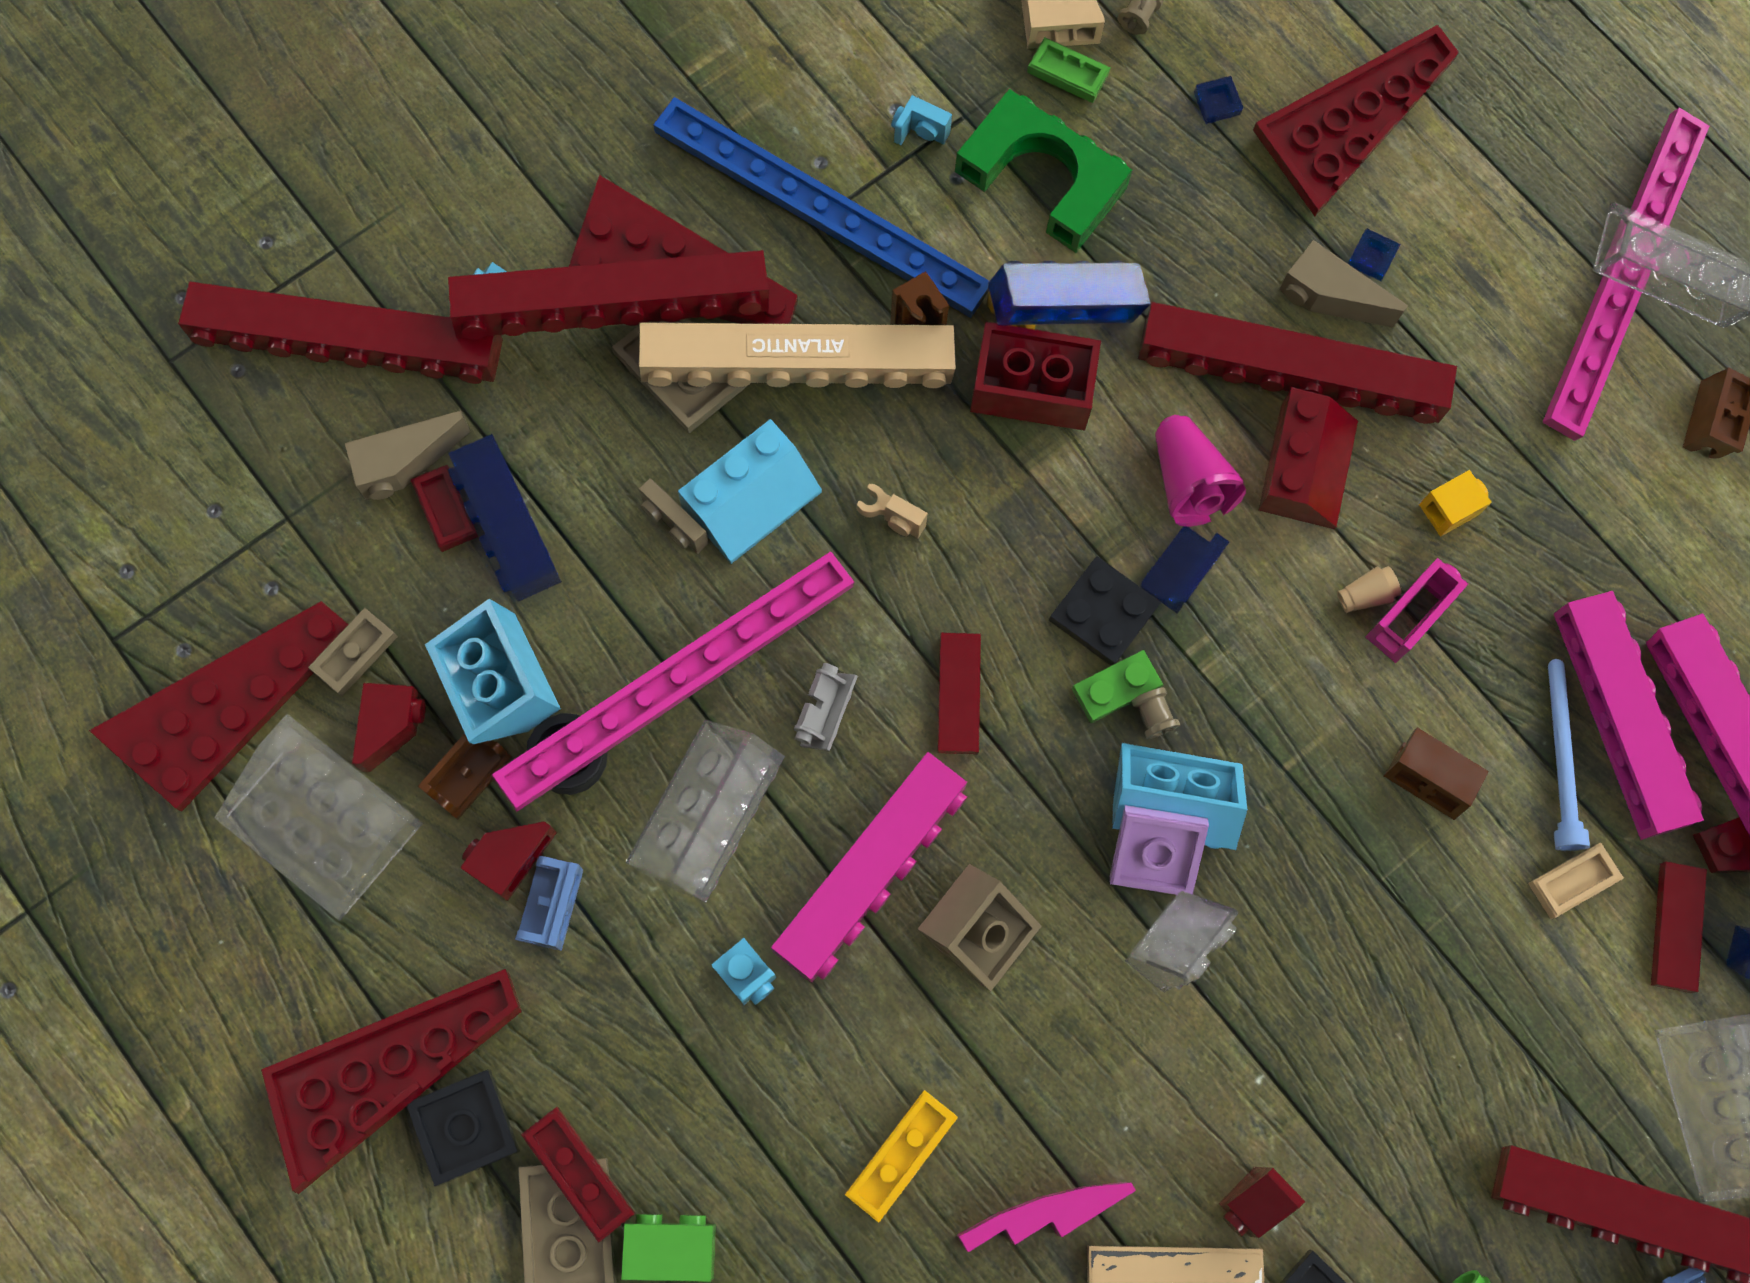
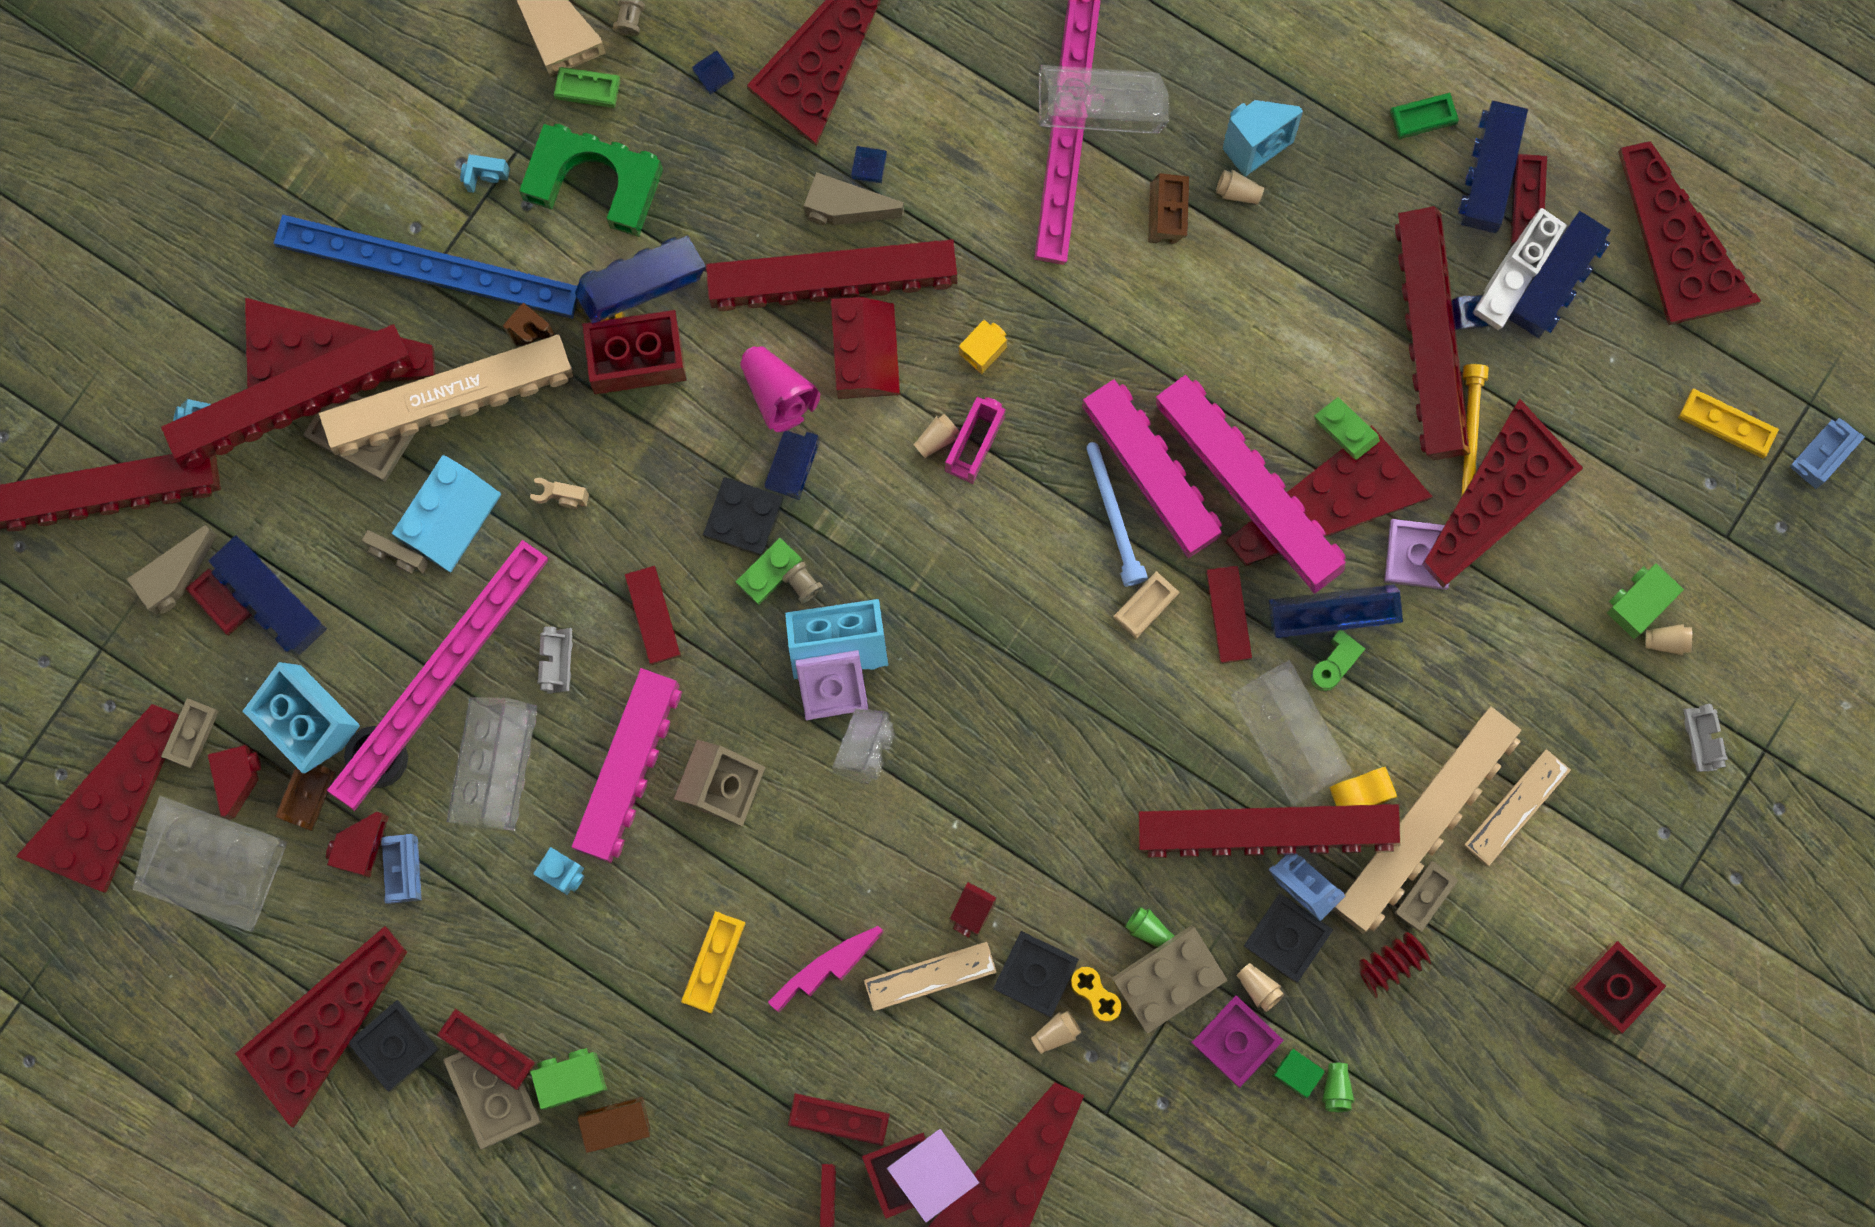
camera: 10 degrees left, 5 degrees up
reddish brown hinge [1384,727,1489,820] -> none

